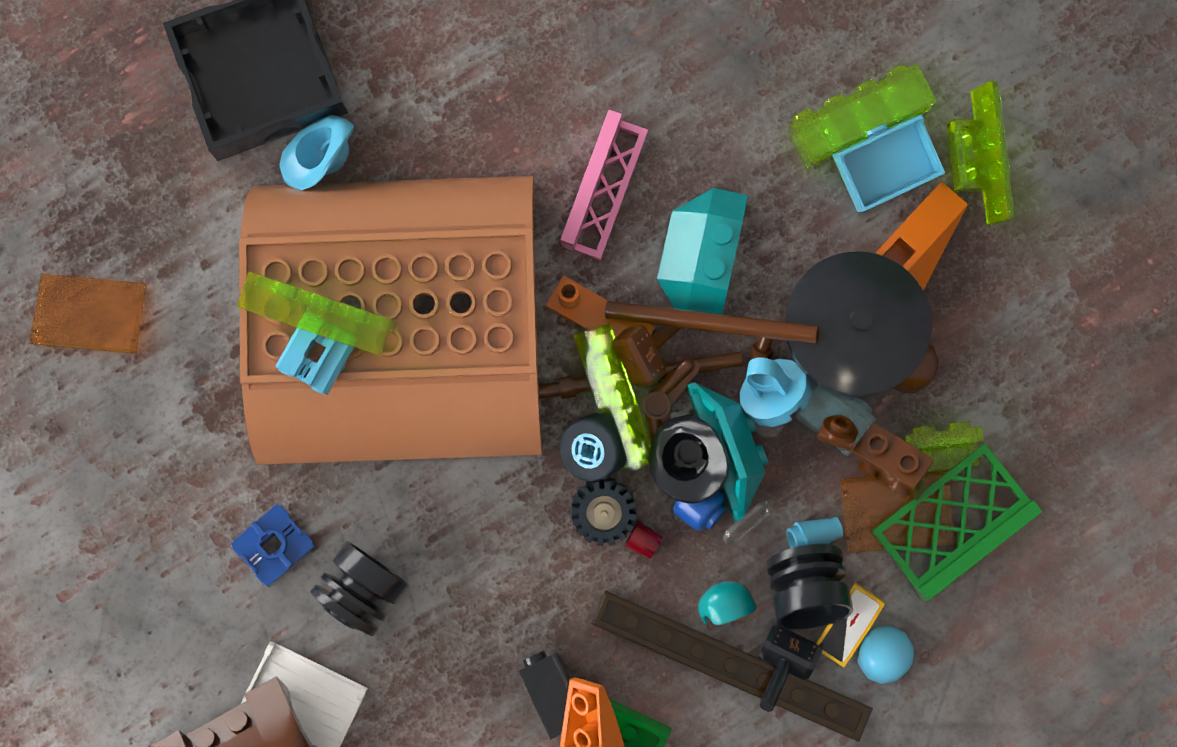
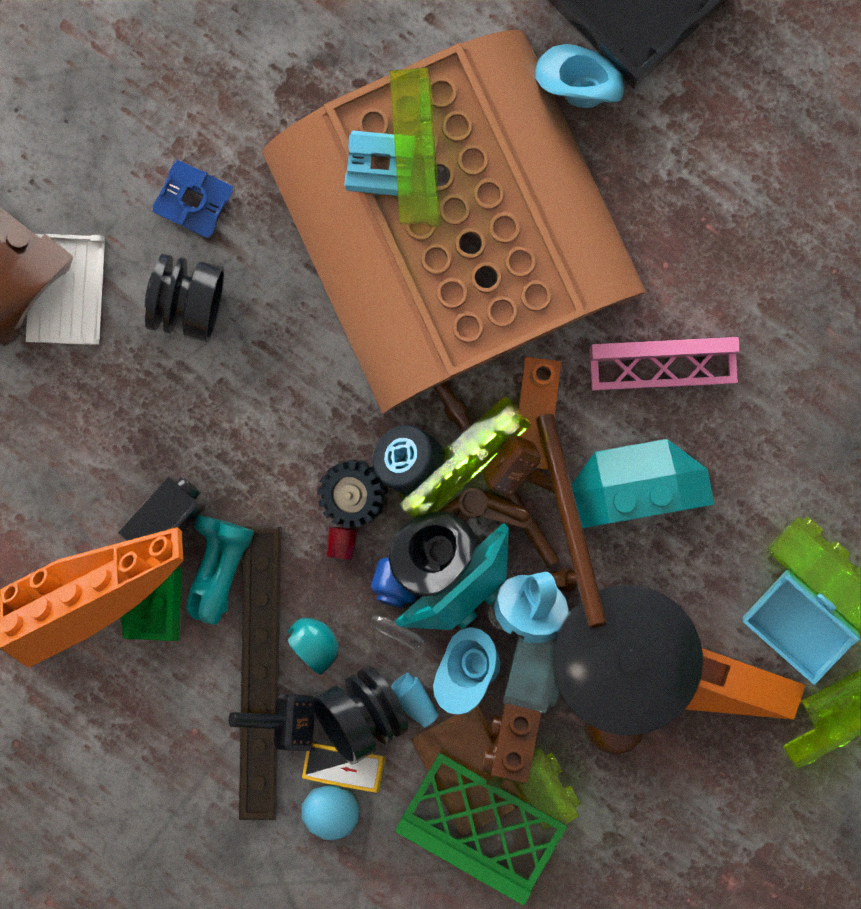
camera: 60 degrees right, 5 degrees up
reddish brown plate [816,415,858,451] -> none
none -> teal piece [186,515,254,625]
none -> medium azure piece [433,627,501,715]

